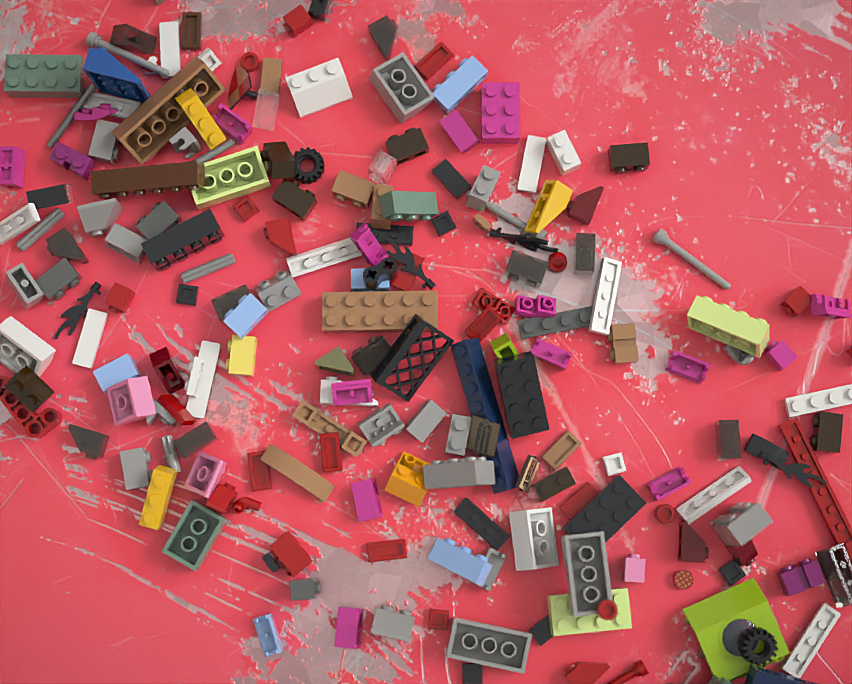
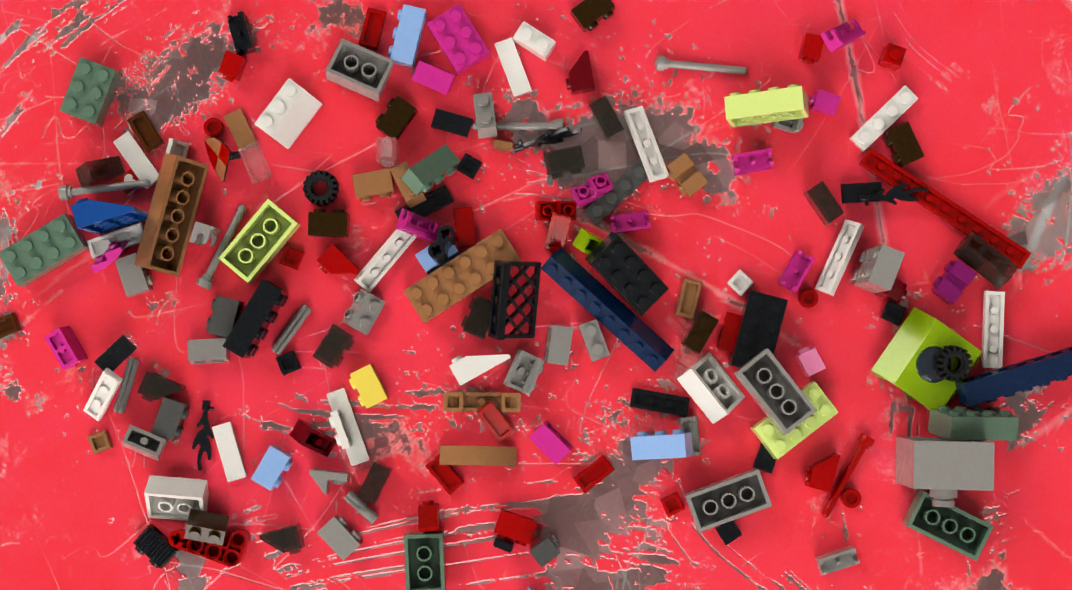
camera: 25 degrees left, 5 degrees up
flat silver bar [46,83,96,149] -> none
magenta brick [49,141,96,180] -> none
light grey slope [77,198,123,237] -> none
reddish brown brick [91,161,206,199] -> none
red brick [105,282,136,314] -> none
bright pink slope [106,376,156,426] -> none
yellow brick [139,465,178,530] -> none
red tile [158,395,196,426] -> none
yellow brick [175,88,226,150] -> none
bright pink slope [184,451,227,498] -> none
dark pink hinge [212,103,253,145] -> none
light blue brick [224,293,269,339] -> none
red arm [232,496,262,514] -> none
dark brown brick [260,141,295,179] -> none
olive slope [315,346,355,377] -> none
dark pink hinge [331,379,373,406] -> none
dark pink hinge [334,607,364,649] -> none
clear smoke slope [368,15,398,62] -> none
light grey slope [370,605,415,642] -> none
black piece [384,237,436,290] -> none
light orange slope [385,451,431,507] -> none
light grey brick [423,457,495,489] -> none
clear smoke piece [466,415,500,458] -> none
piece [515,454,540,493] -> none
yellow slope [524,180,573,233] -> none
red tile [548,252,567,272] -> none
red tile [597,600,618,620] -> none
tile [673,570,693,590] -> none
dark red slope [678,522,708,563] -> none

